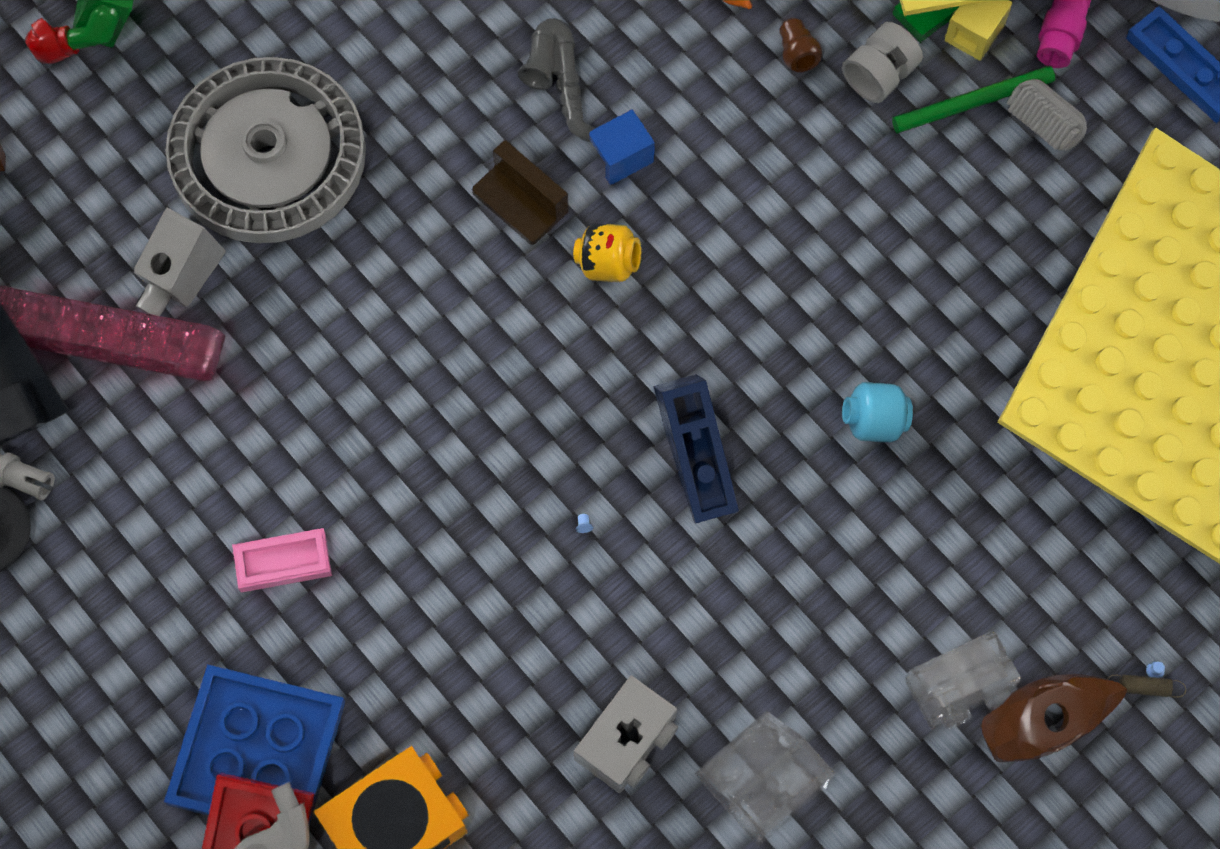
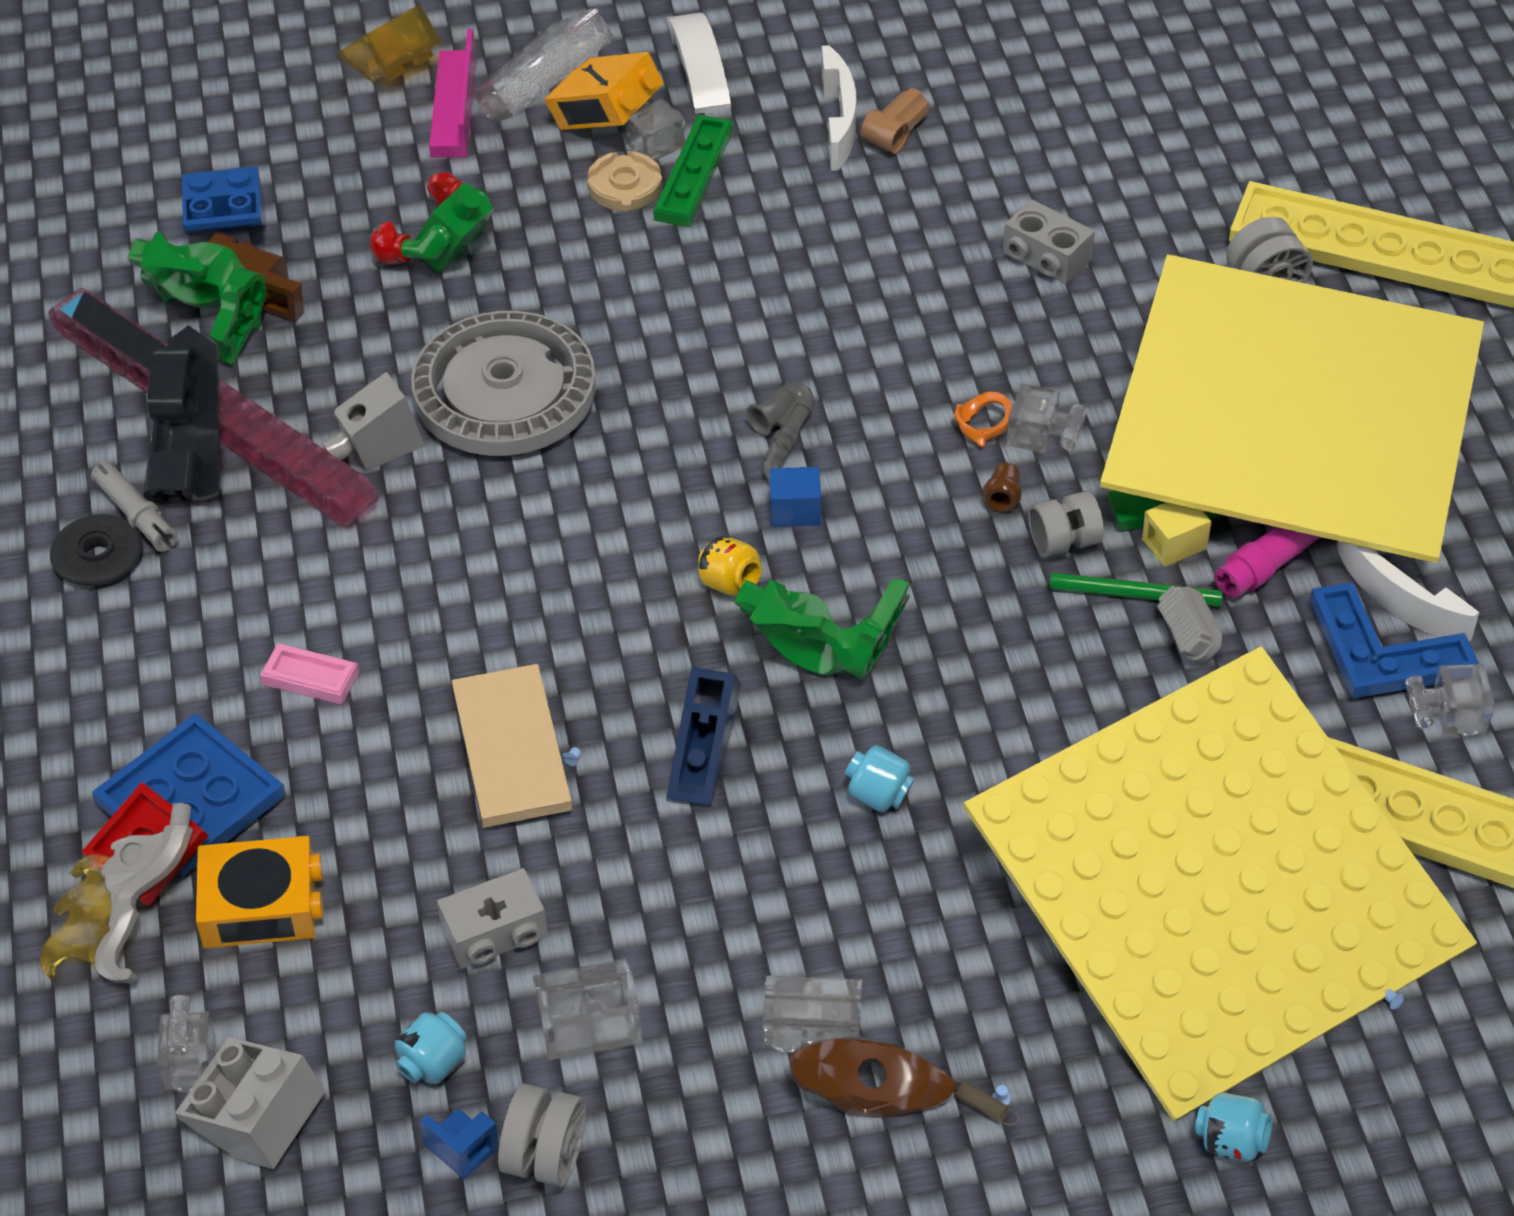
camera: 30 degrees right, 20 degrees down
dark brown panel [472,140,569,245] -> none
none -> tan tile [452,664,572,828]
none -> green hips [734,579,910,680]

